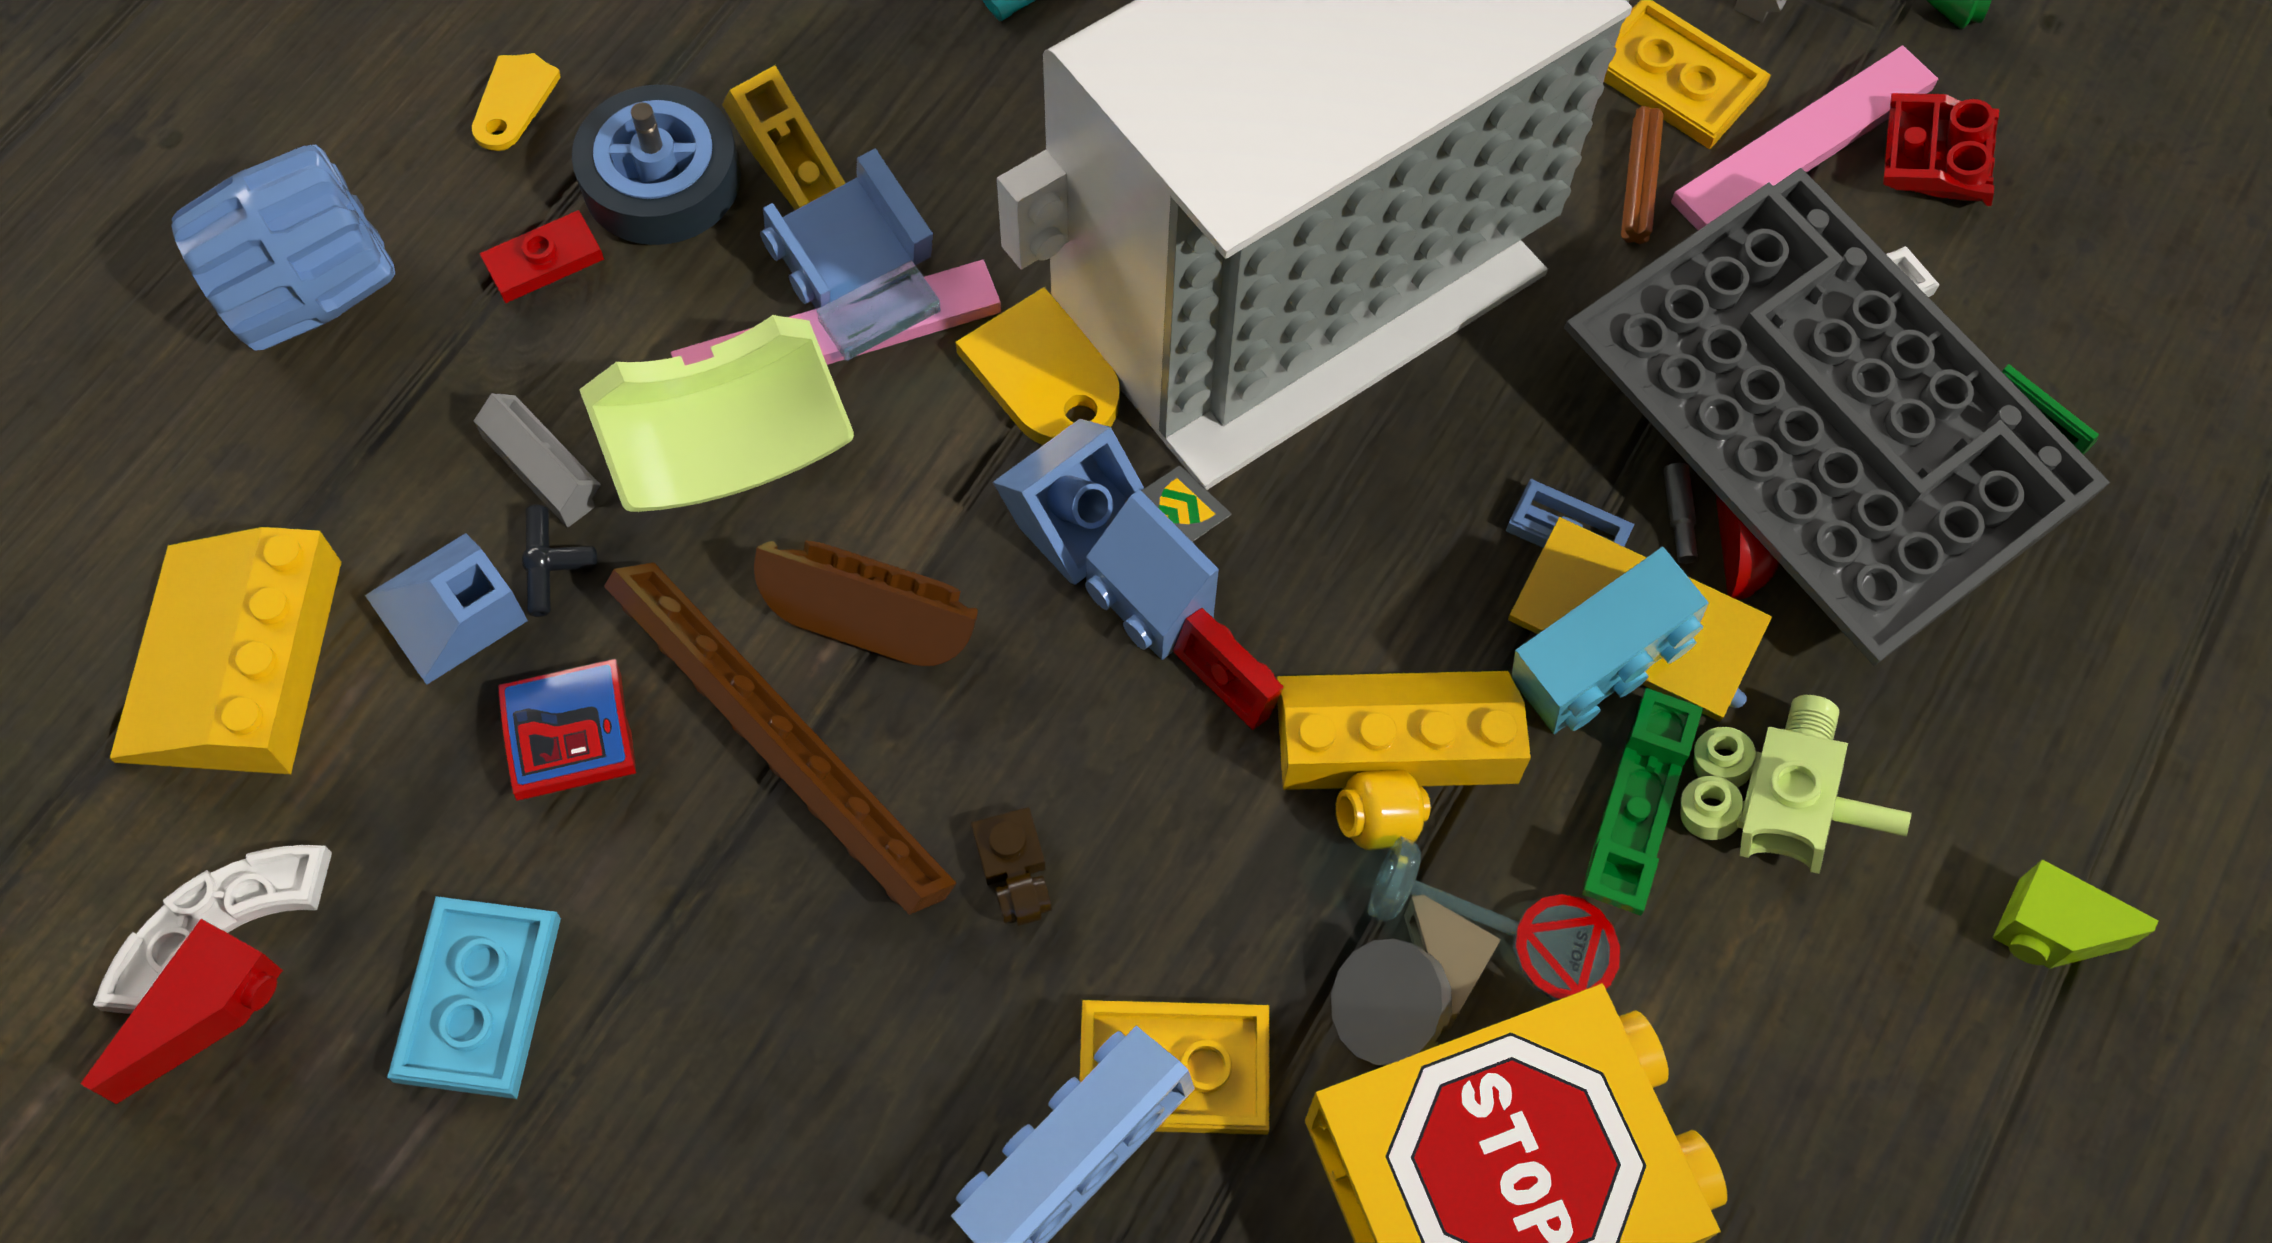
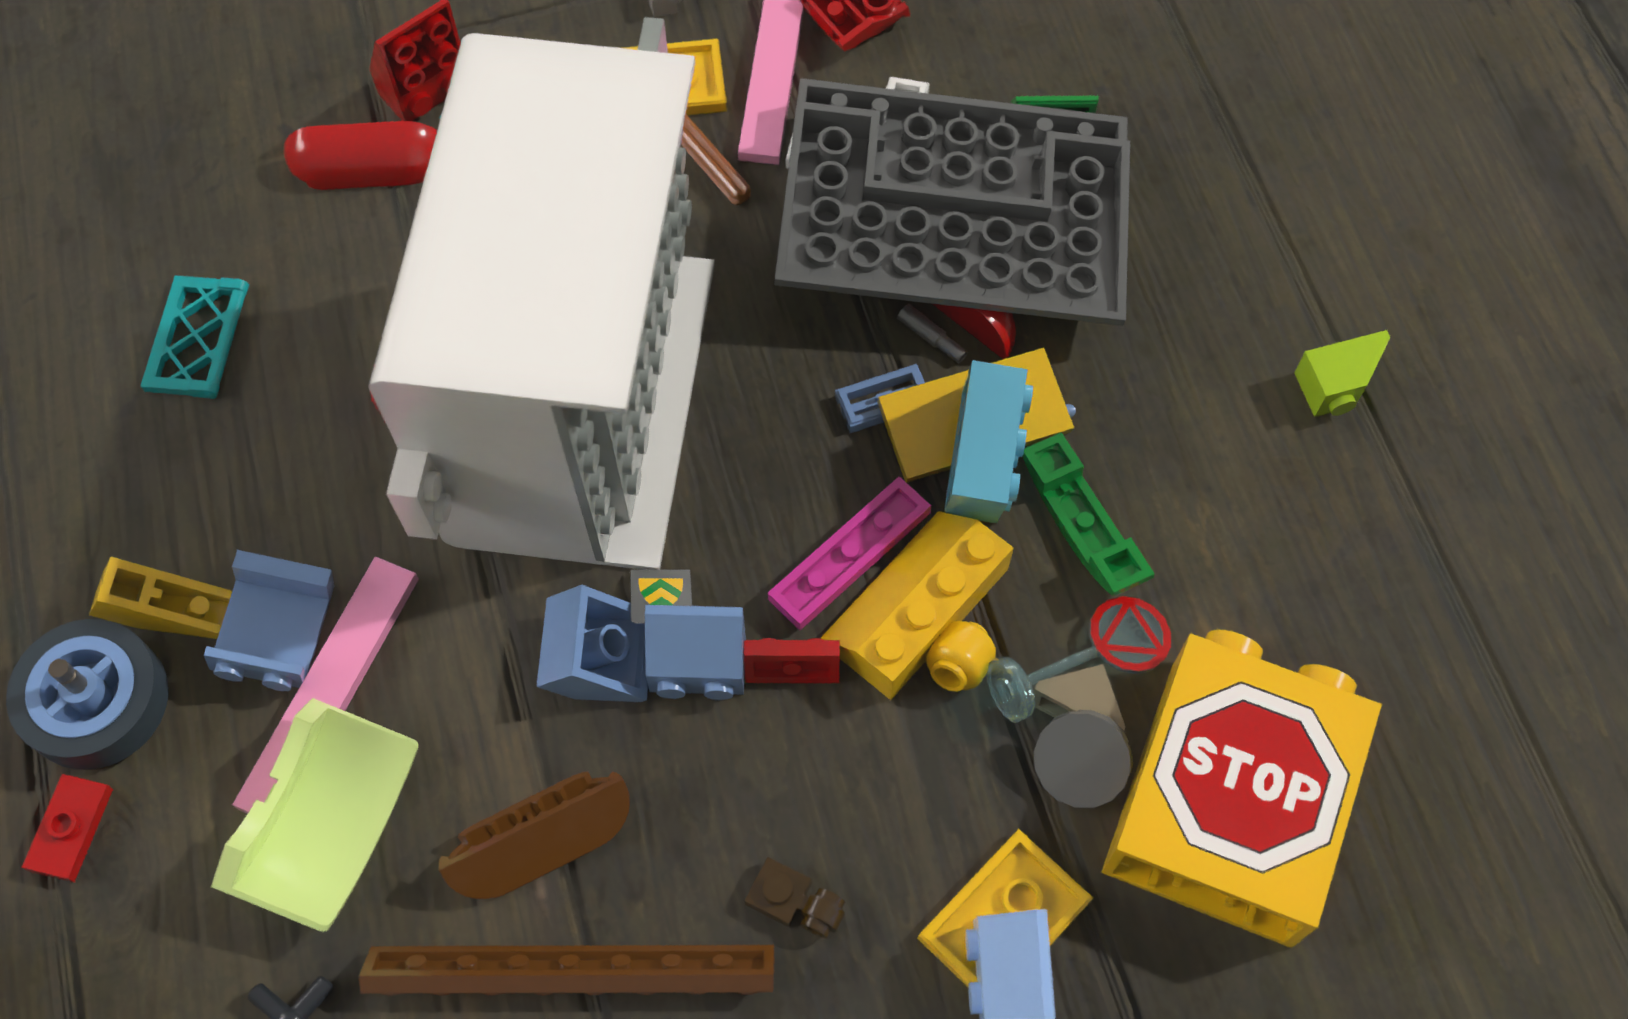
camera: 45 degrees left, 0 degrees up
light grey piece [474,393,601,528] -> none
clear light blue tile [817,260,941,361] -> none
yellow tile [956,287,1120,445] -> none
yellowish green piece [1680,695,1912,874] -> none
none -> dark pink plate [768,477,931,630]

